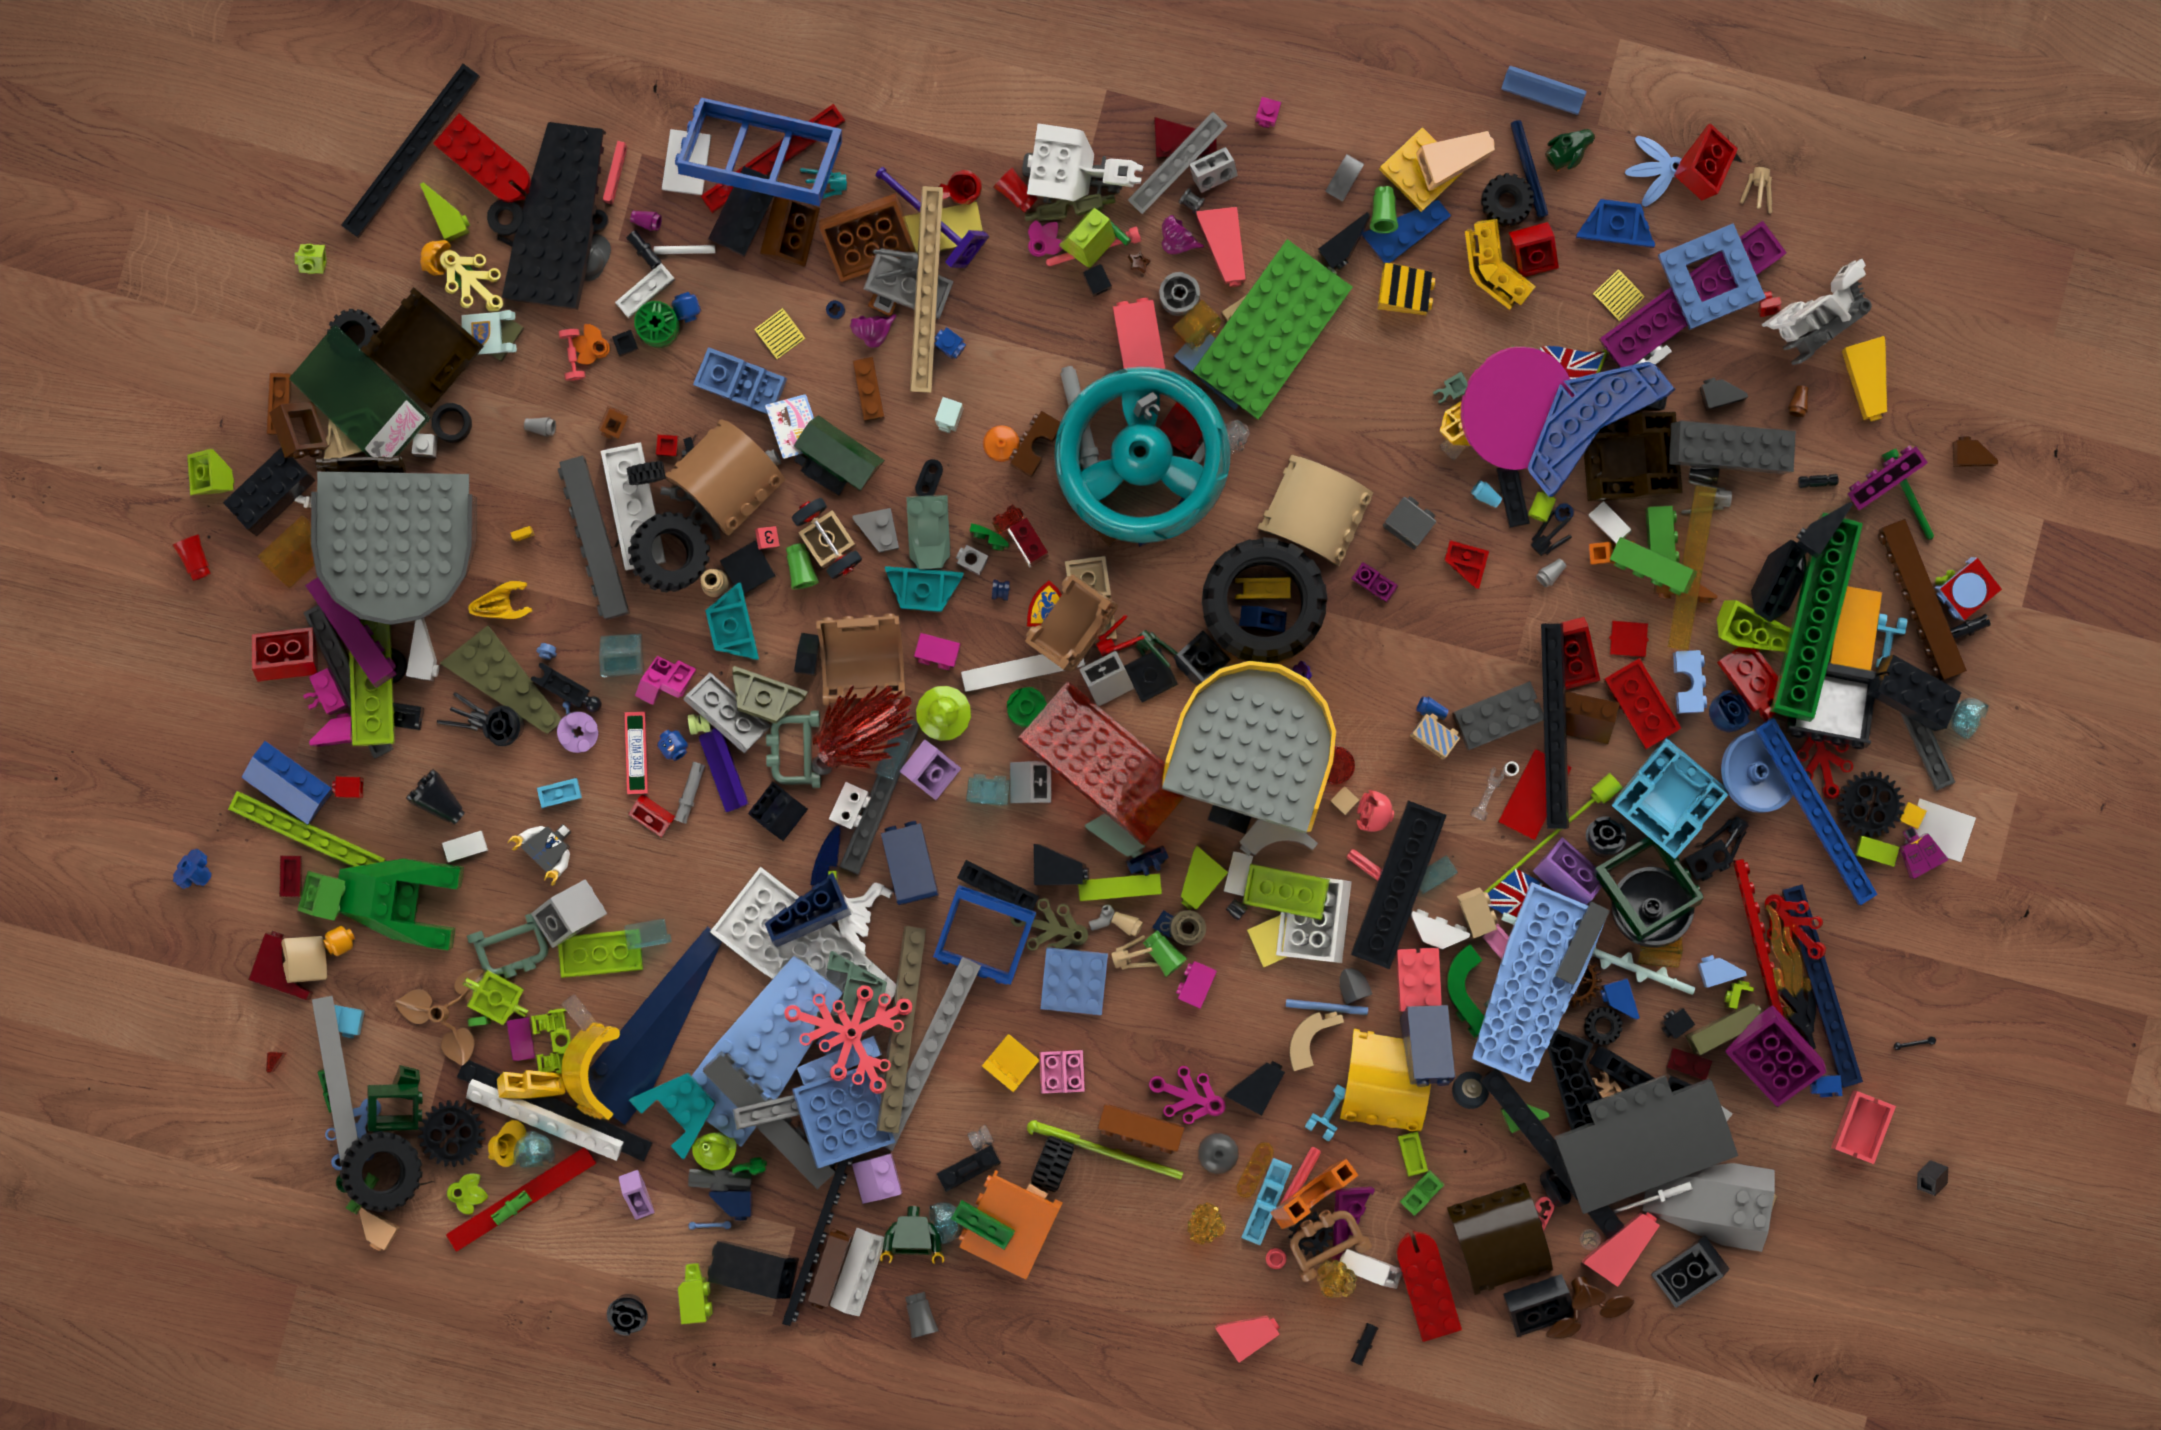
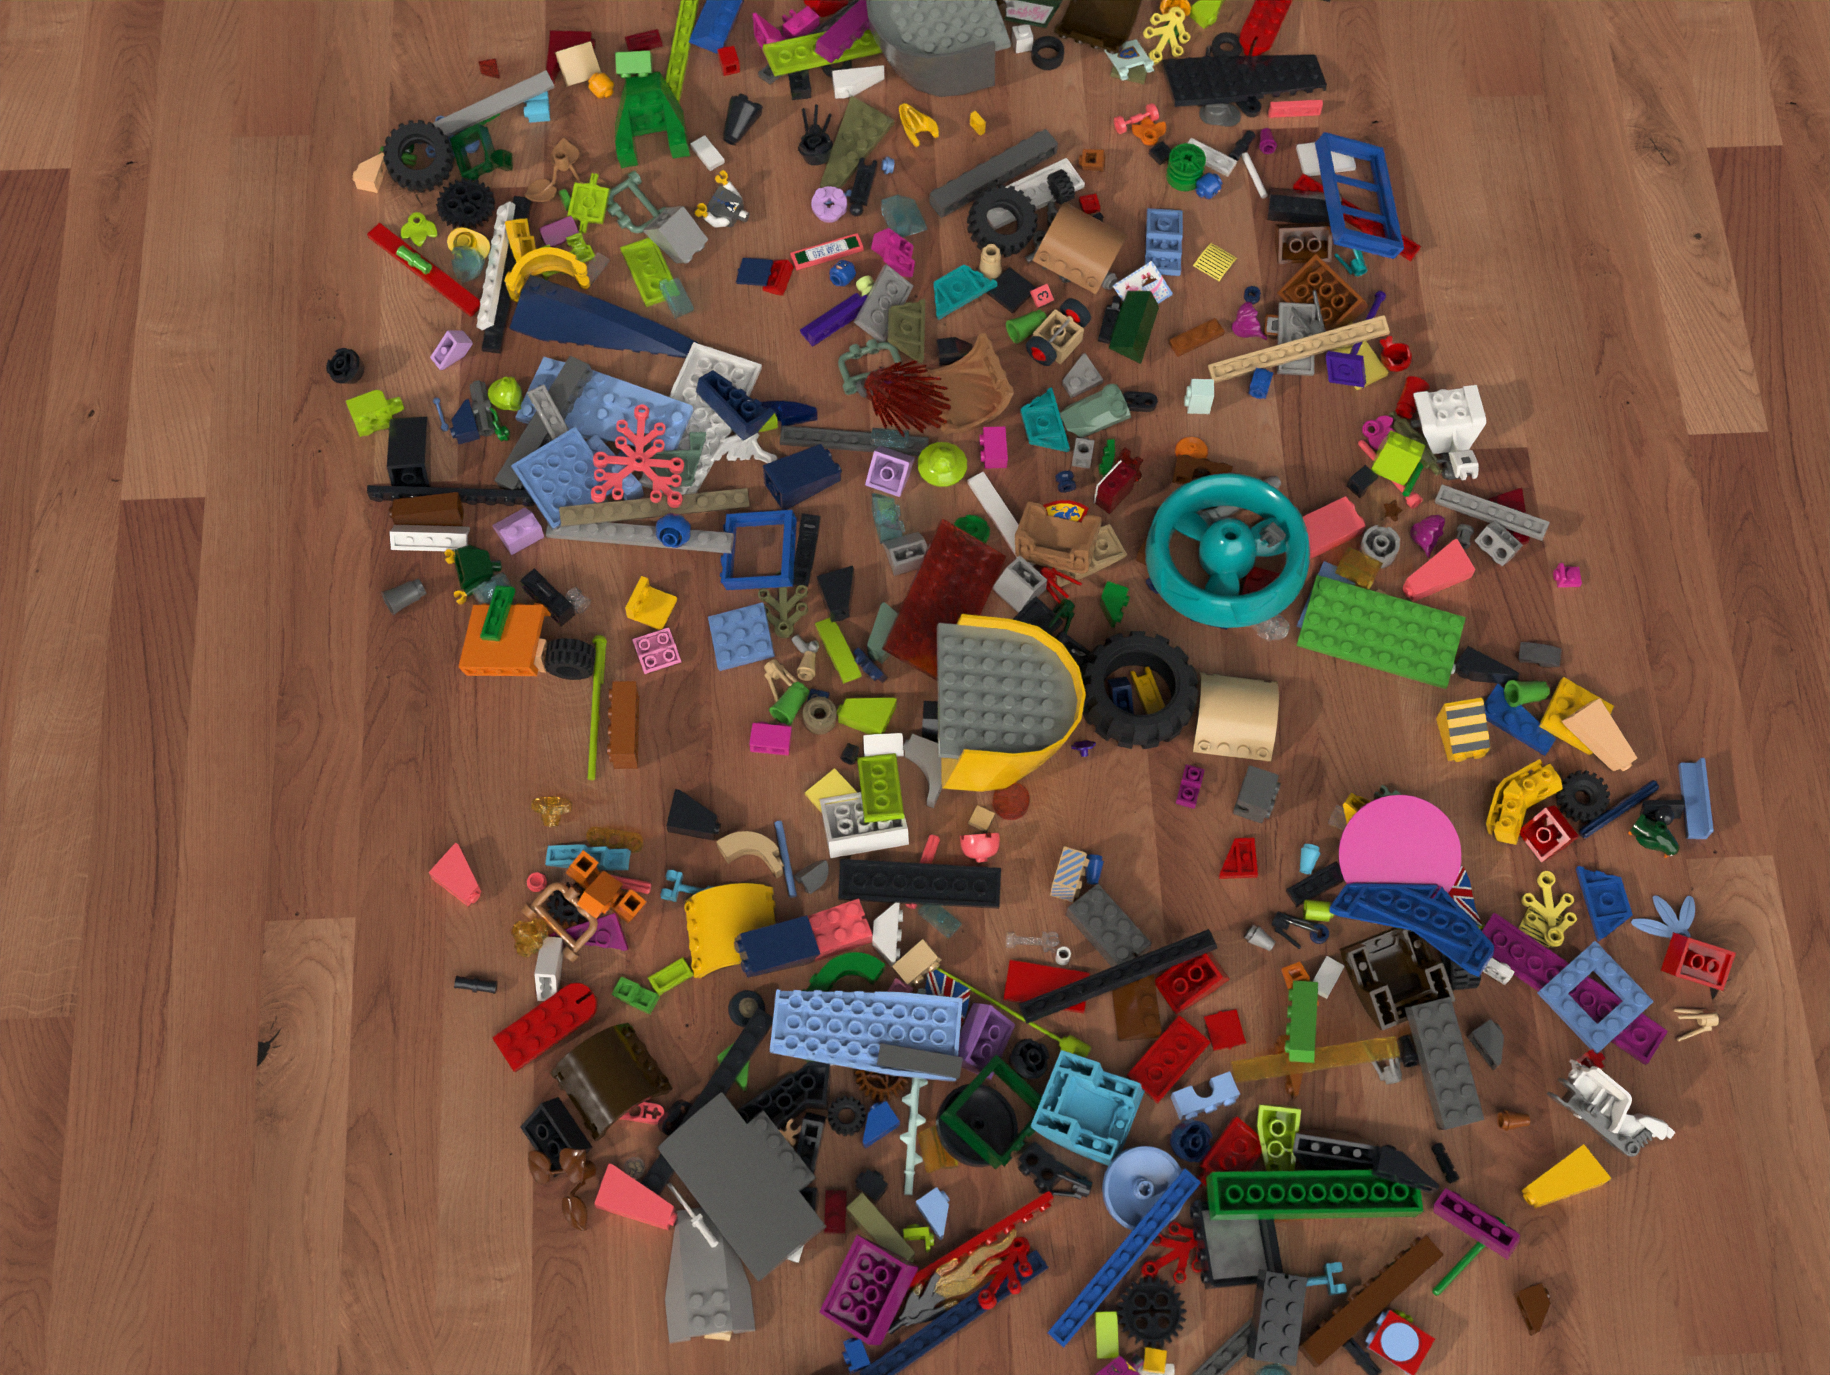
camera: 65 degrees right, 20 degrees down
light grey cone [524,417,556,437] -> none
medium azure plate [537,778,582,808] -> none
teal wing [629,1072,716,1159] -> none
light grey pin [674,762,705,824] -> none
black slope [748,781,808,841] -> none
white brick [829,782,871,830] -> none
dark pink plant [1149,1066,1226,1124] -> none
dark grey cylinder [1198,1133,1239,1174] -> none
bright green brick [1645,506,1679,563] -> none
black slope [1651,1236,1730,1308] -> none
light orange tile [1829,586,1882,671] -> none
none -> orange brick [577,870,623,919]
none -> blue plant [655,513,691,548]
none -> dark blue piece [736,258,773,286]
none -> green slope [1099,581,1130,629]
none -> light yellow plant [1521,871,1577,947]
none -> black tile [1640,800,1685,825]

